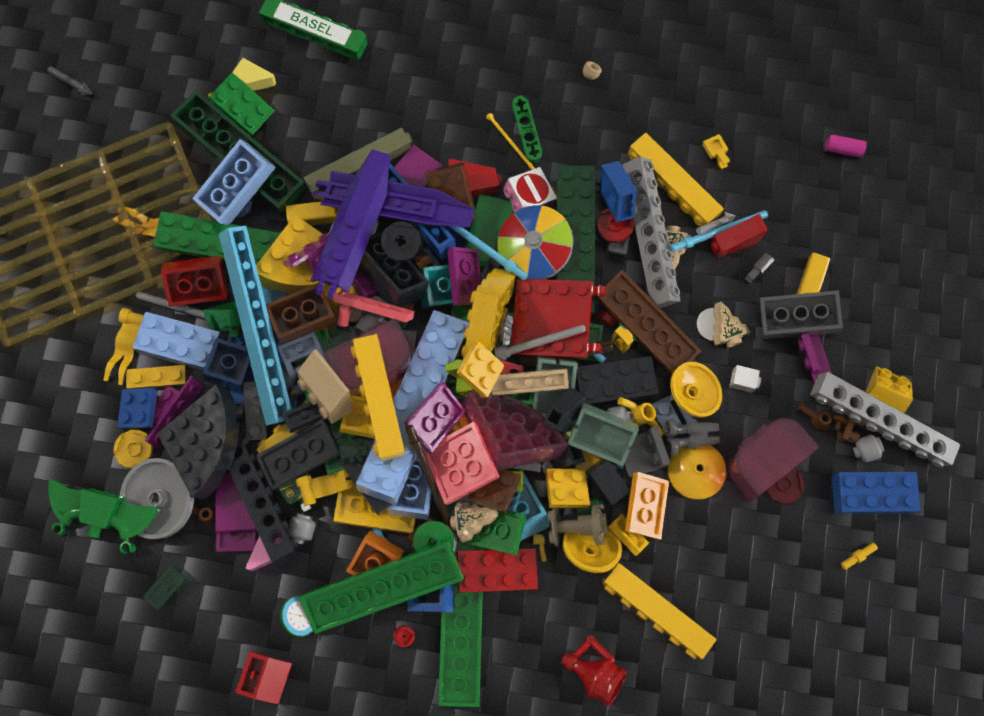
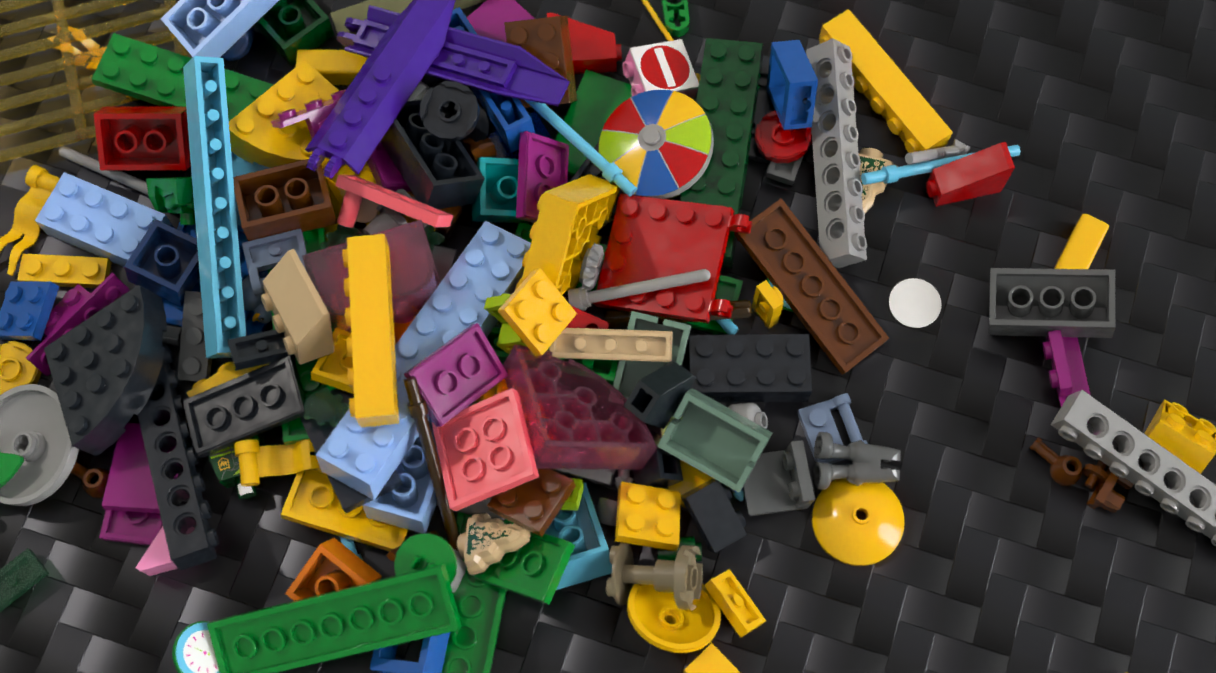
camera: 15 degrees right, 5 degrees down
light grey head [287,513,316,544] -> none
red plate [456,549,538,593] -> none
yellow hand [533,534,547,562] -> none
red tile [597,310,617,327] -> none
yellow piece [618,397,664,436] -> none
light orange plate [625,472,669,539] -> none
yellow dish [670,362,722,418] -> none
yellow plate [702,134,730,169] -> none
tan rock [712,302,750,348] -> none
clear pink brick [728,418,819,502] -> none
white brick [729,365,761,393] -> none
dark grey bar [745,253,774,283] -> none
dark red tile [765,465,804,504] -> none
dark pink brick [825,135,867,158] -> none
blue brick [832,472,921,514] -> none
light grey head [853,435,884,463] -> none

